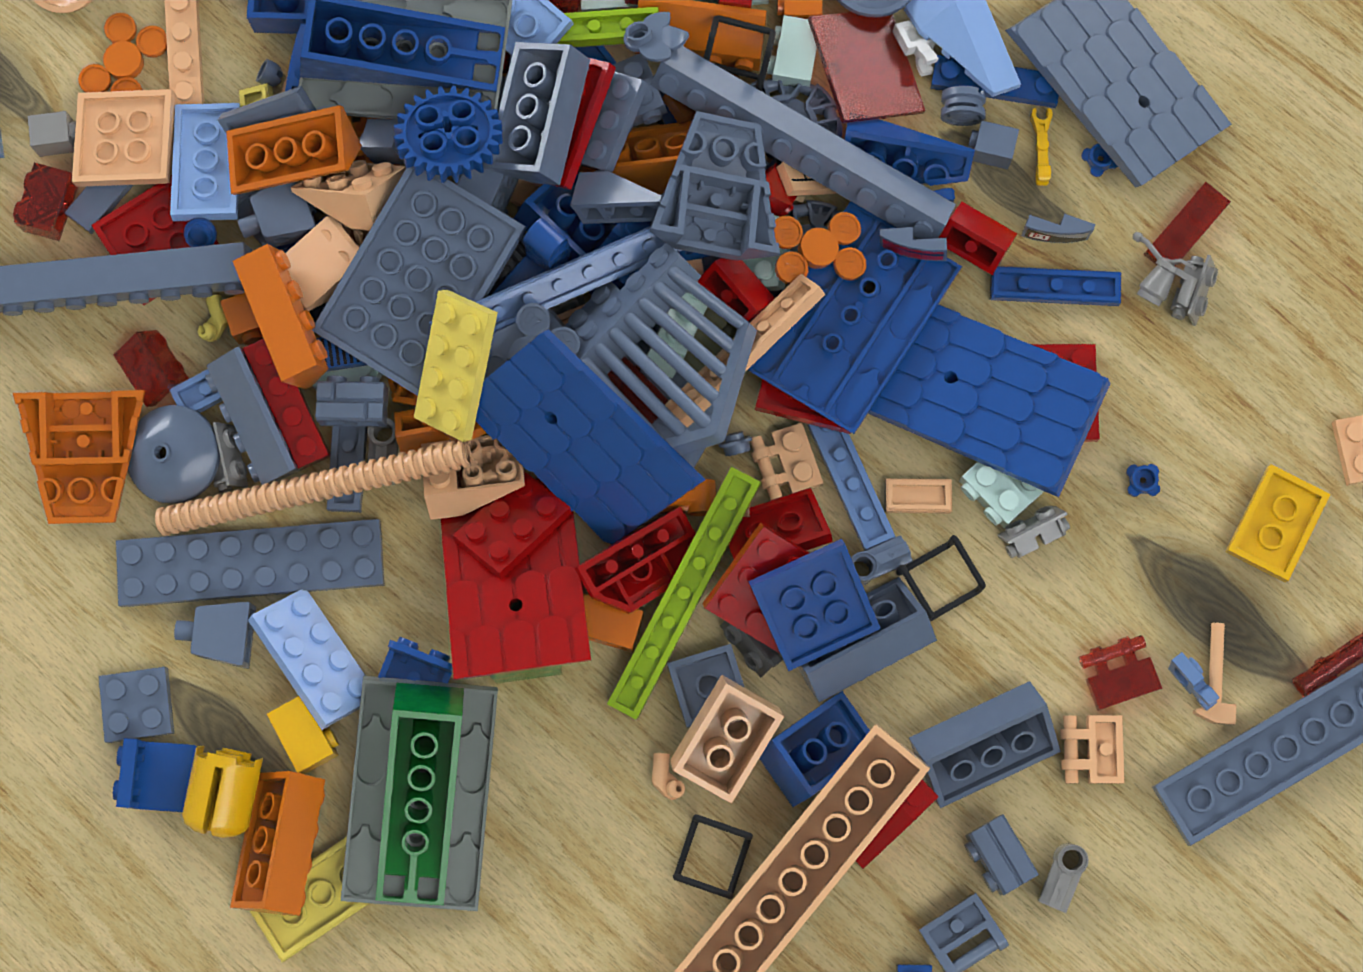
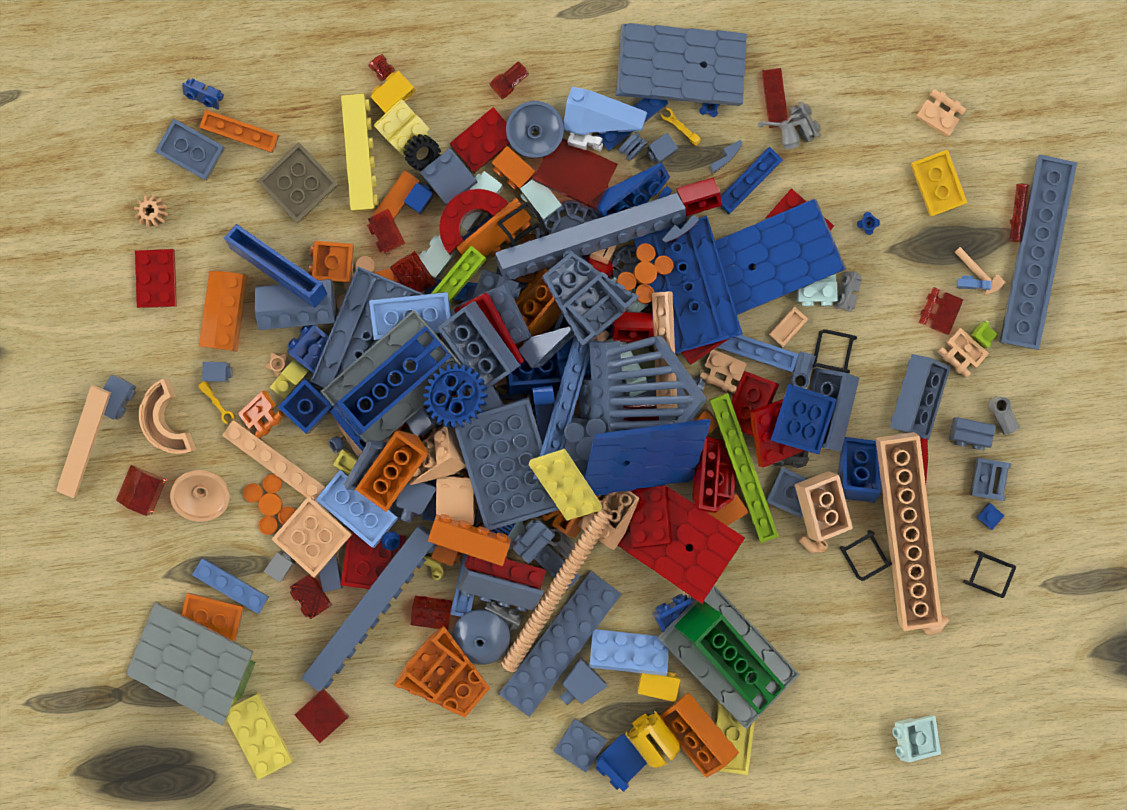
camera: 50 degrees left, 10 degrees up
sand blue plate [624,12,689,62] -> none
none -> lime panel [970,321,997,349]

